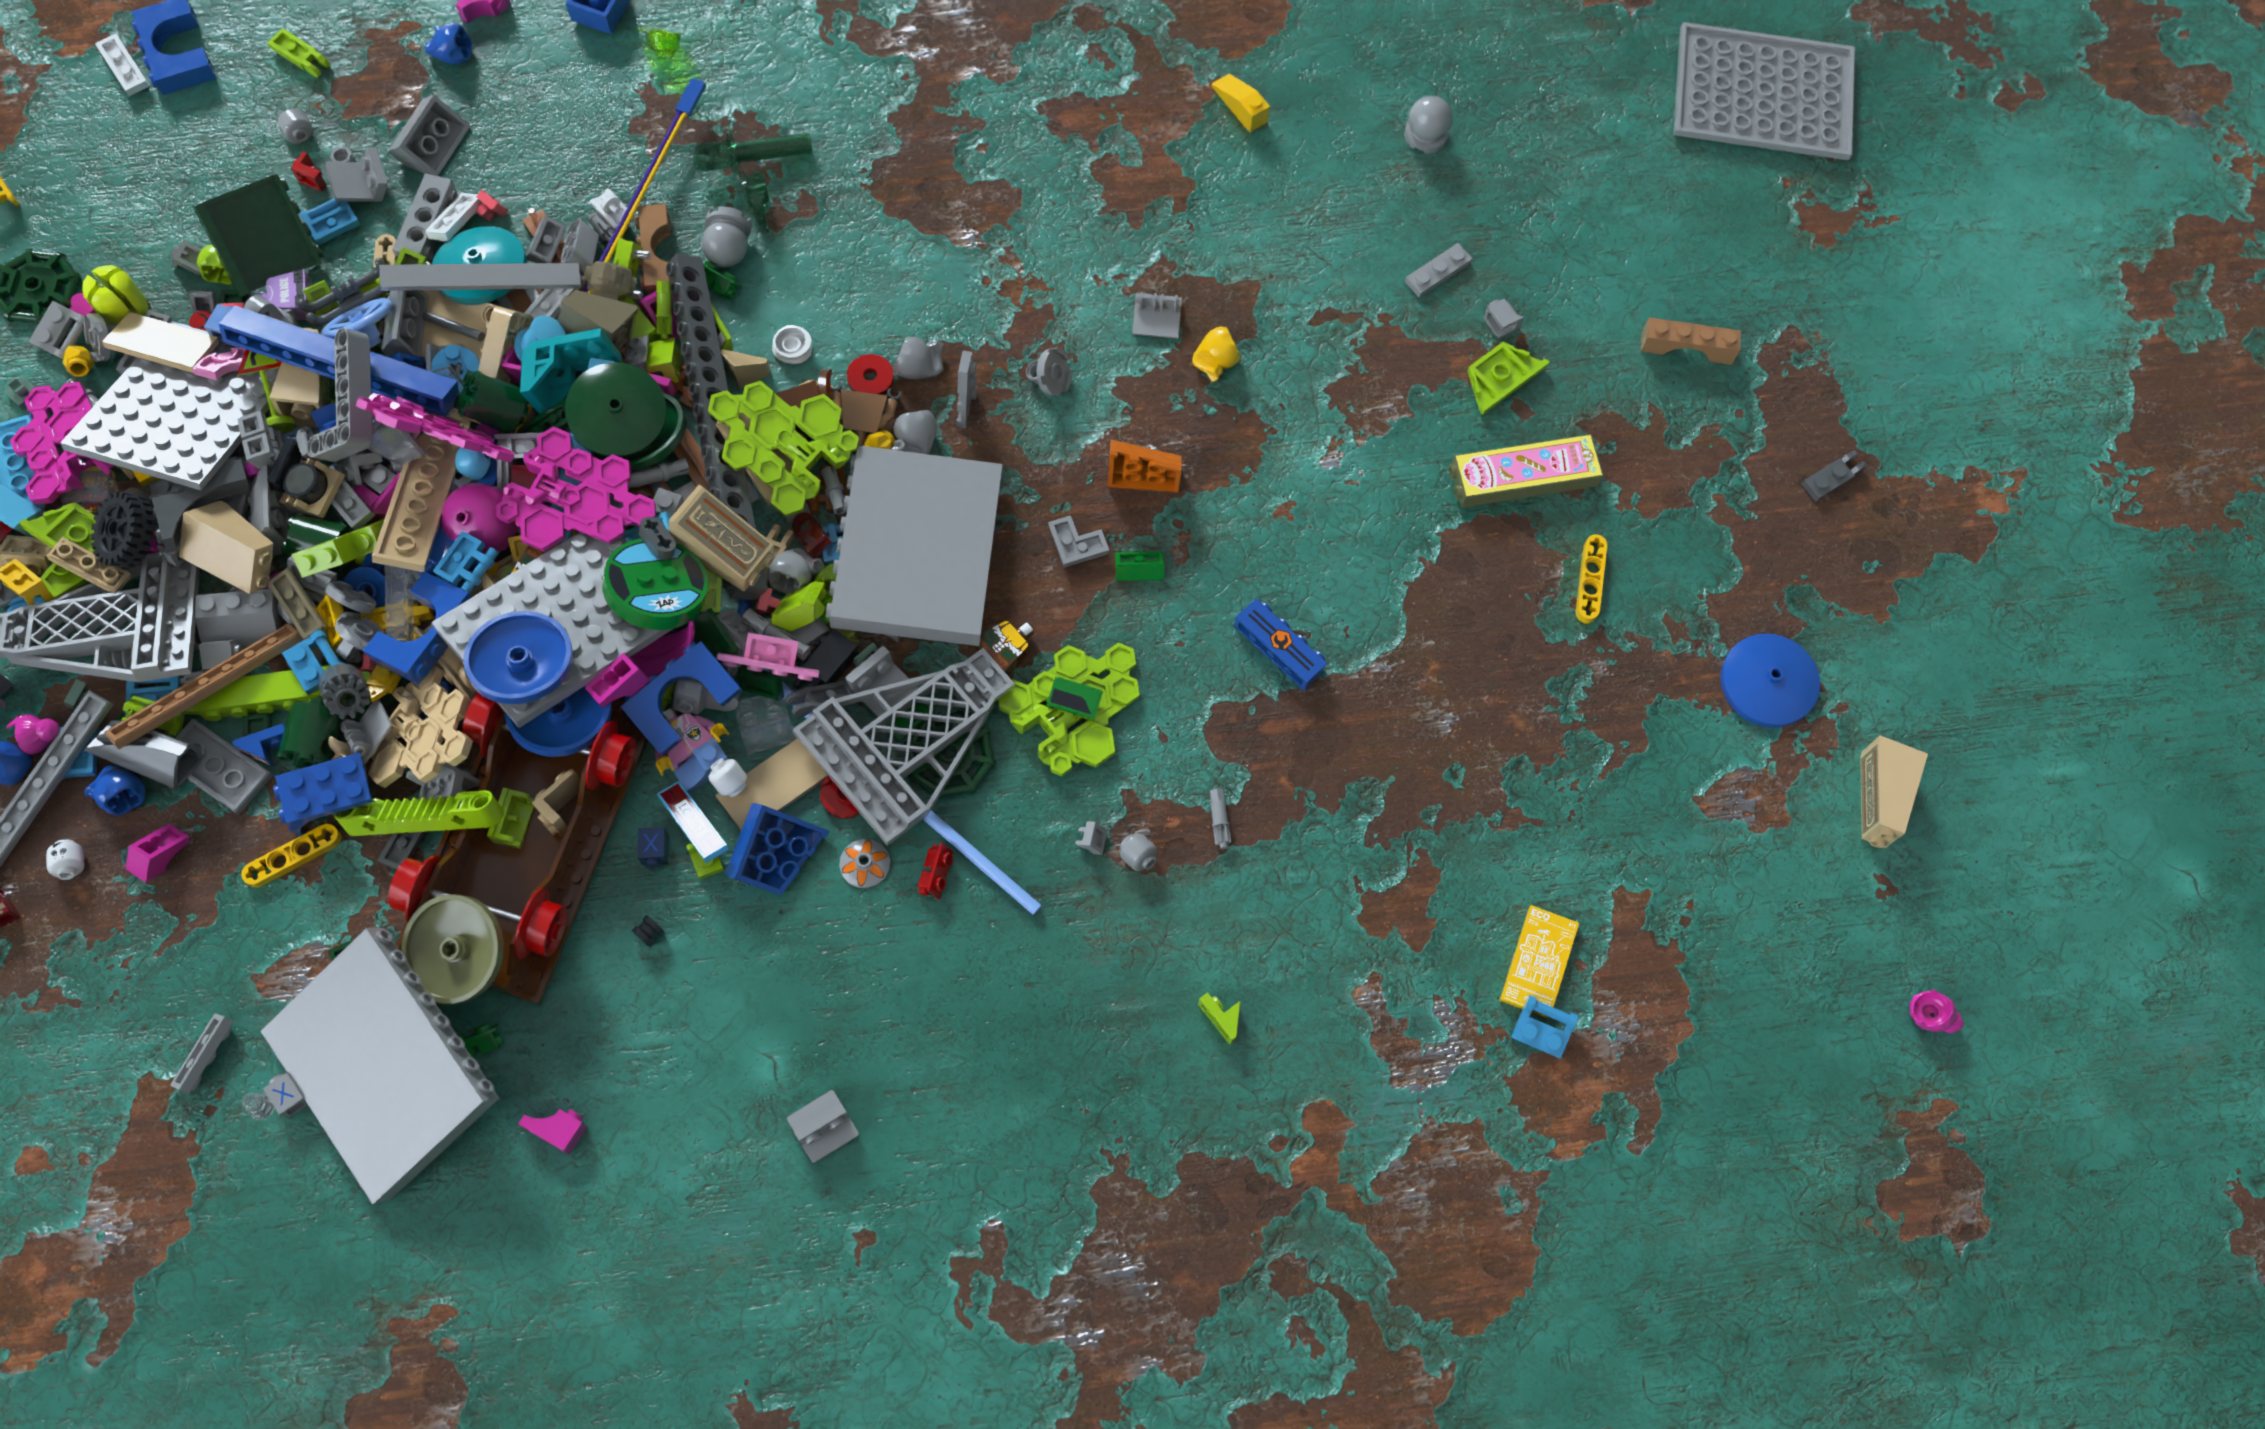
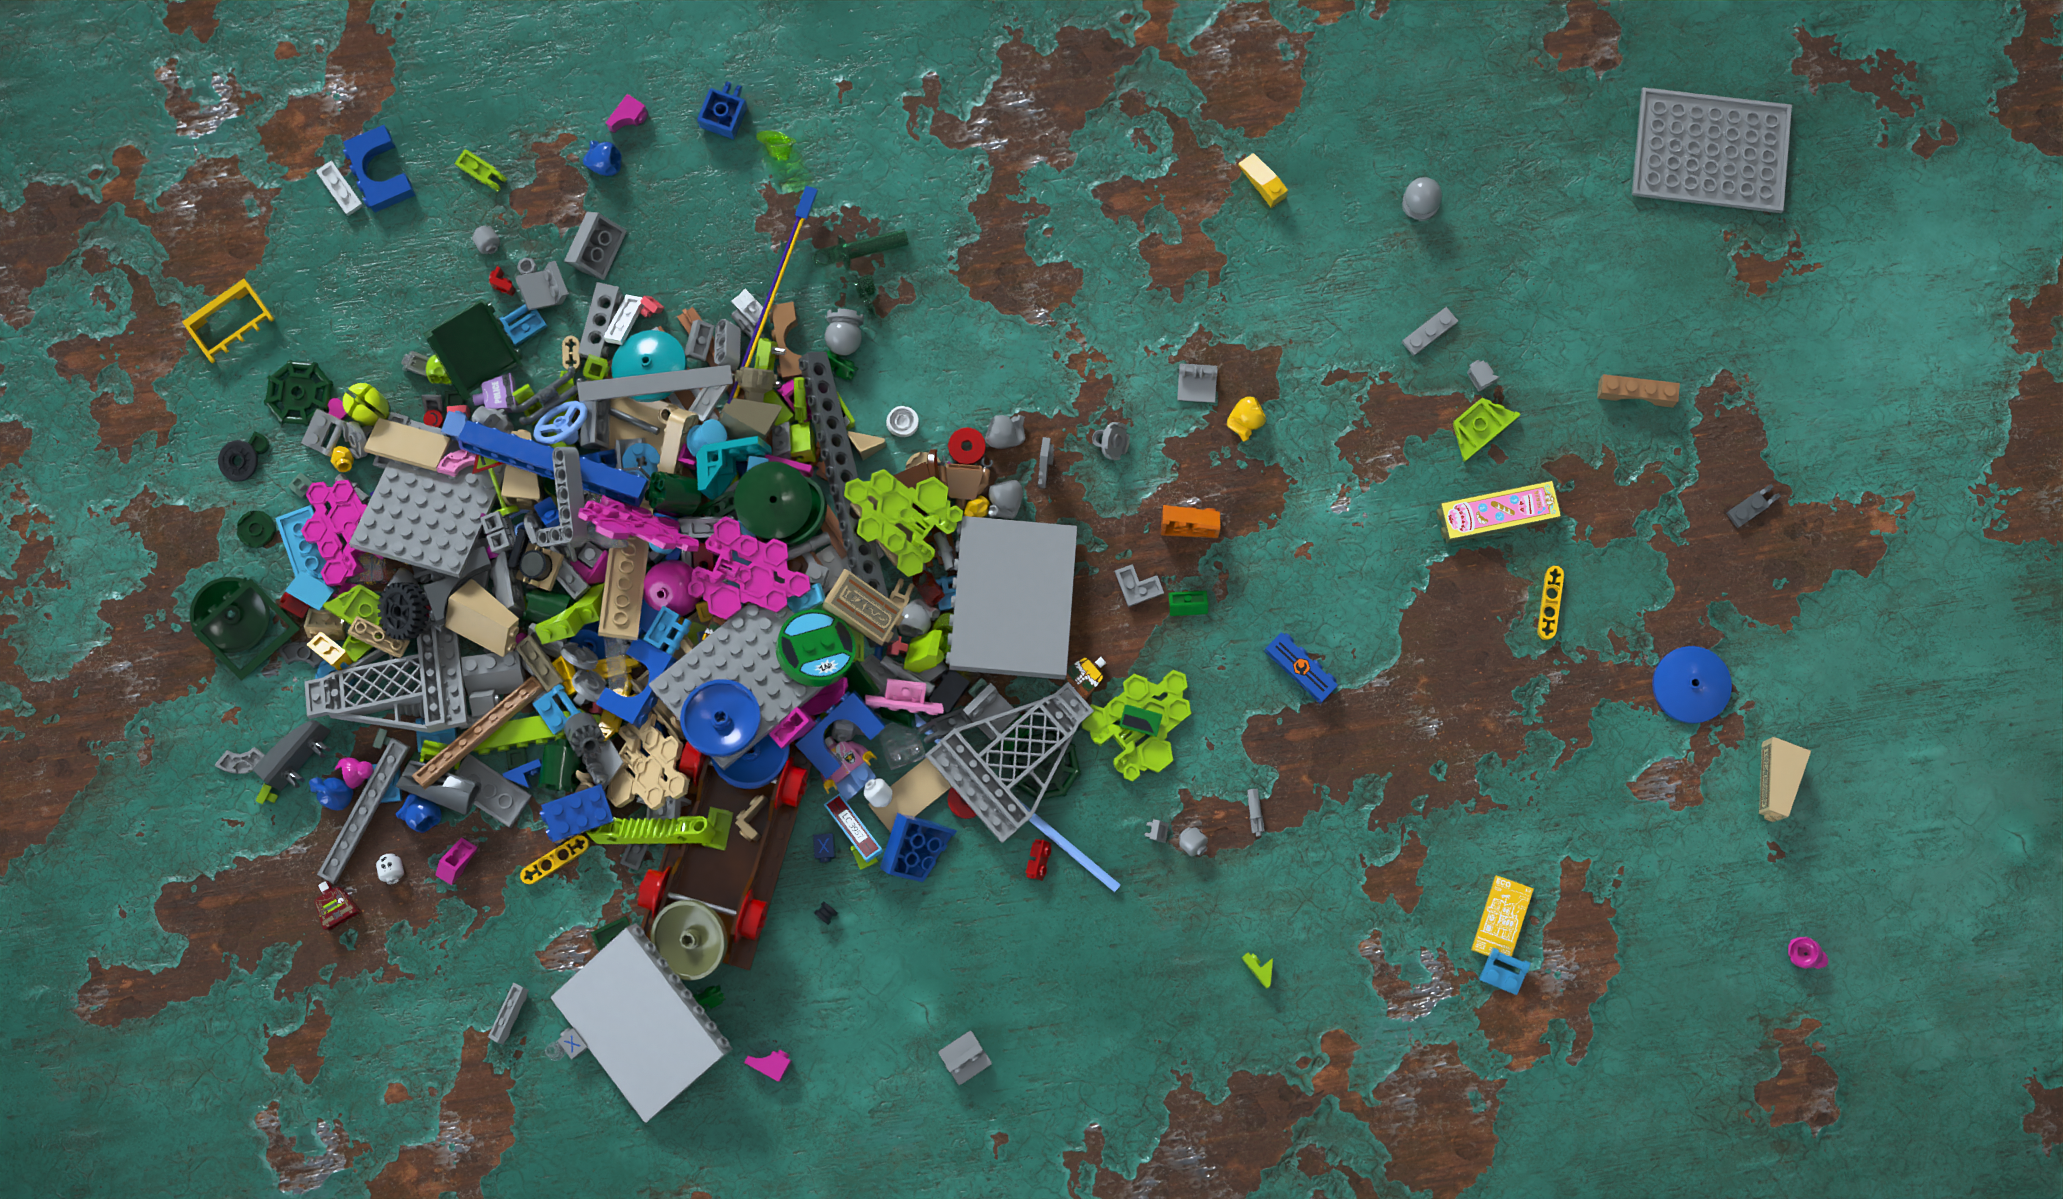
camera: 10 degrees right, 10 degrees up
dark grey beam [639,517,676,560] -> none
light grey dish [839,839,890,889] -> none

